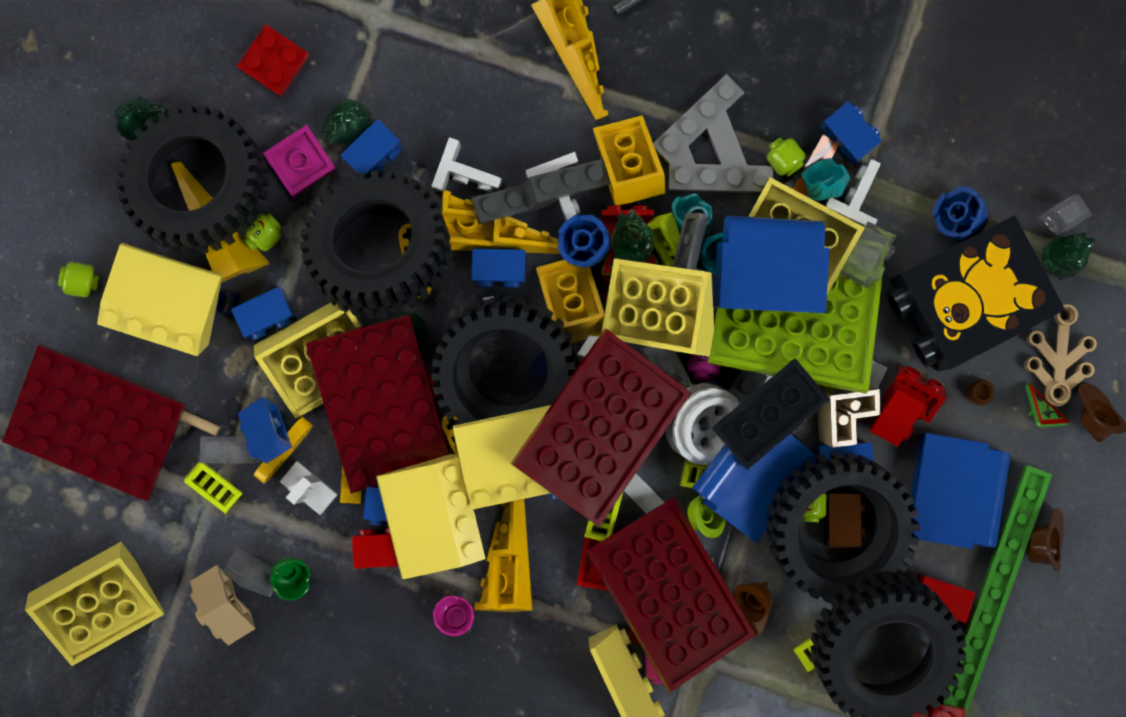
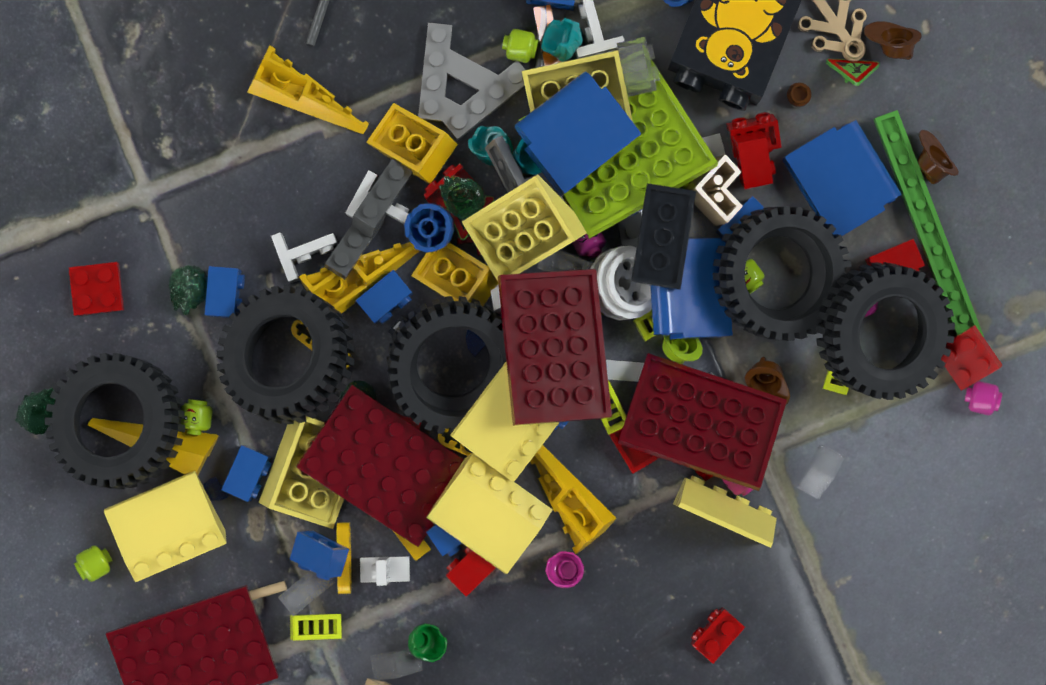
camera: 40 degrees left, 0 degrees up
dark pink plate [263,125,337,198] -> none
neon yellow slope [644,213,680,267] -> none
reddish brown brick [824,492,865,547] -> none

